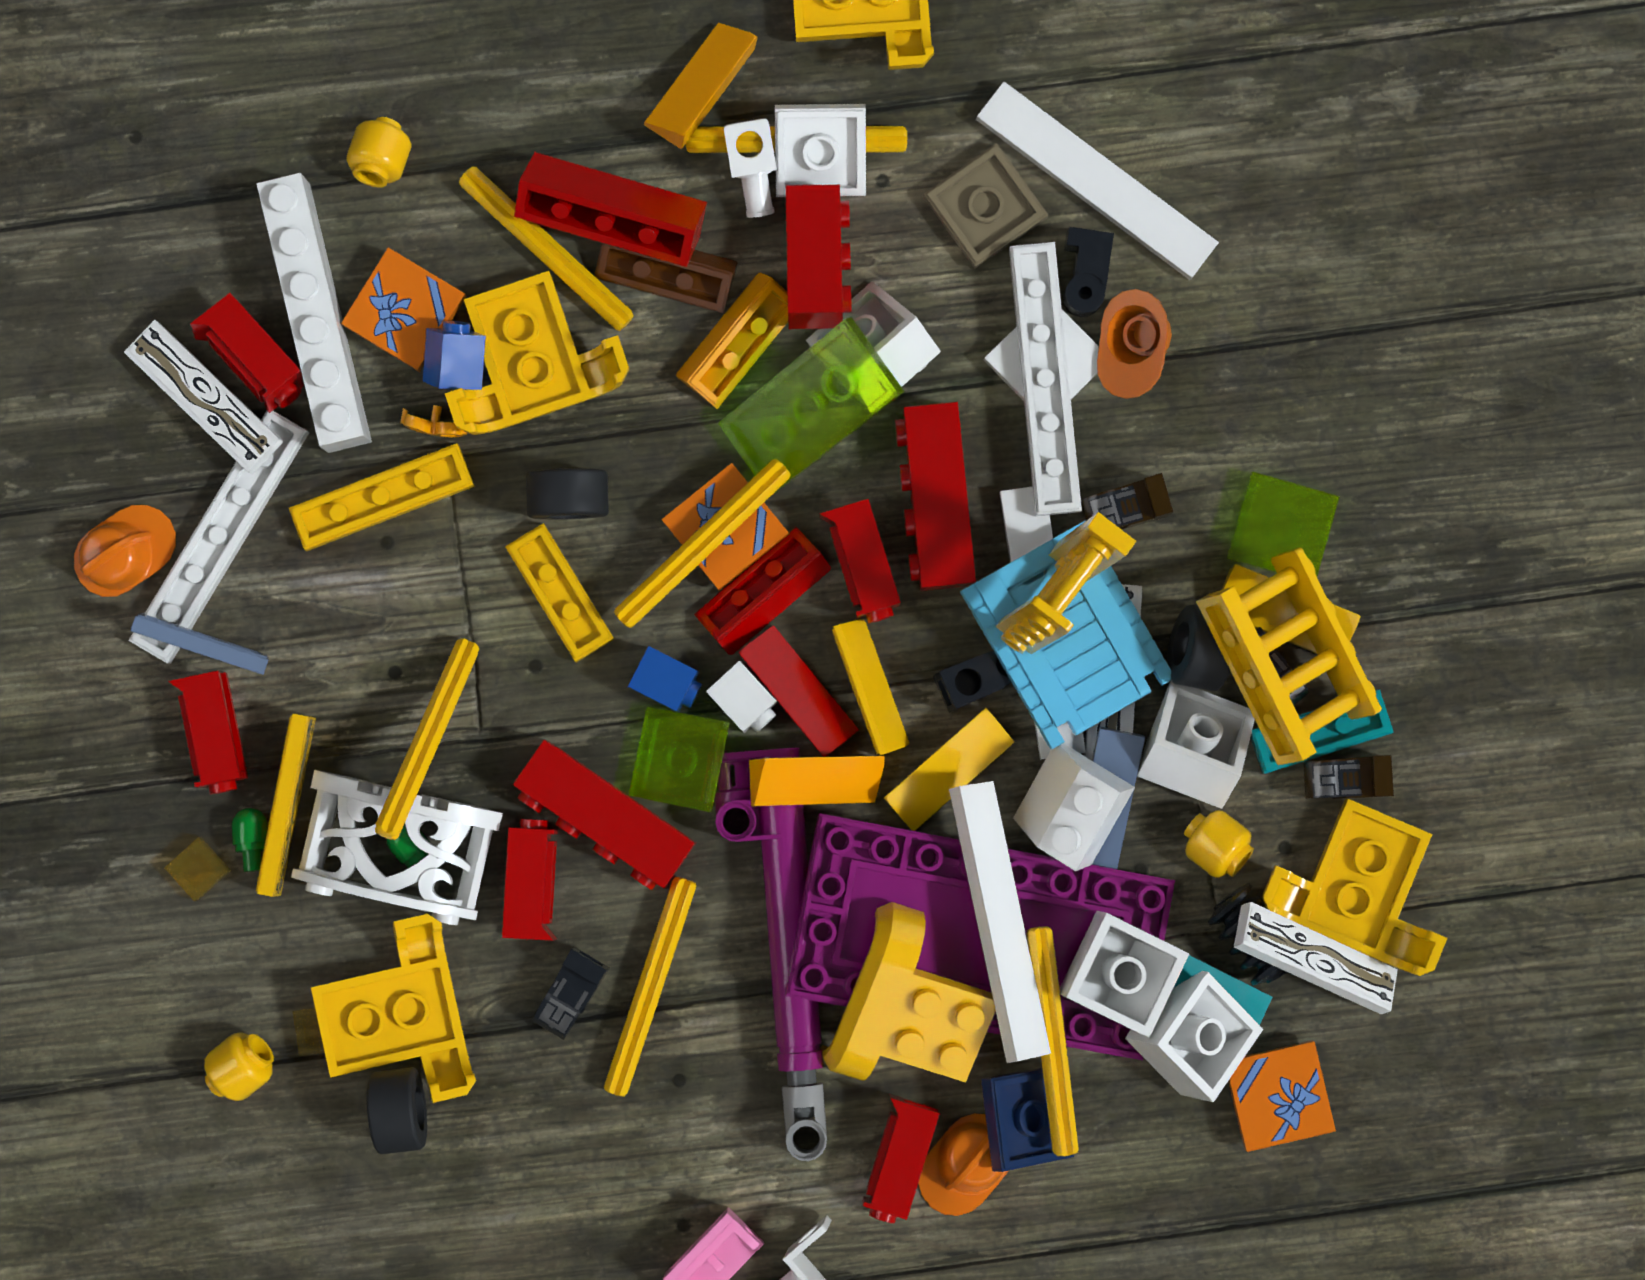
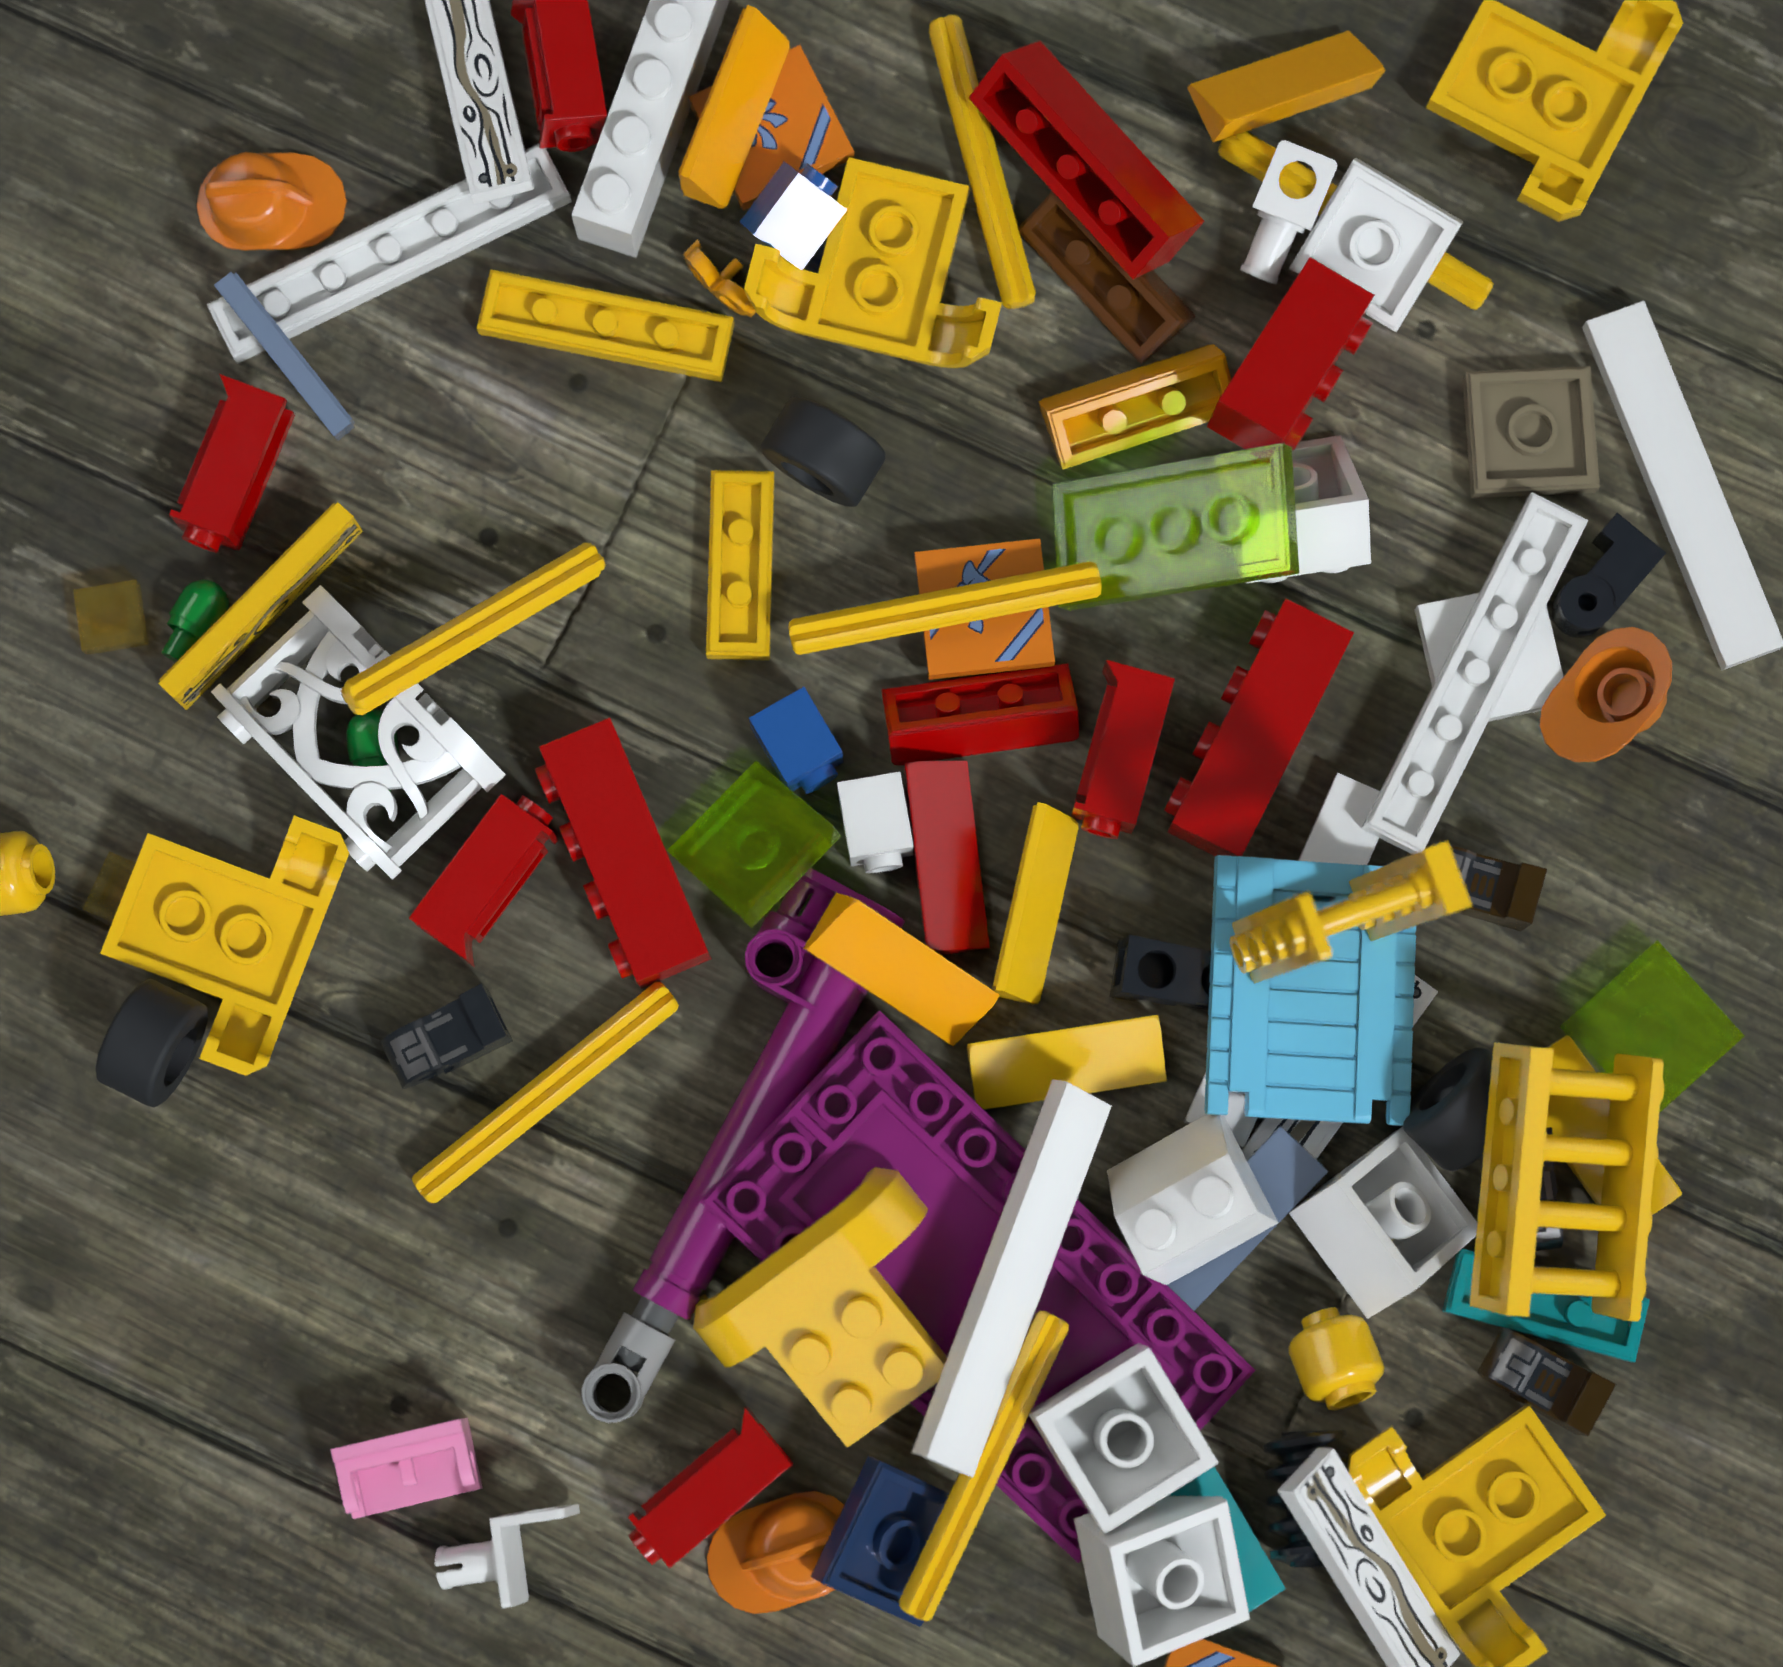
camera: 30 degrees right, 5 degrees down
none -> light orange slope [678,5,790,209]

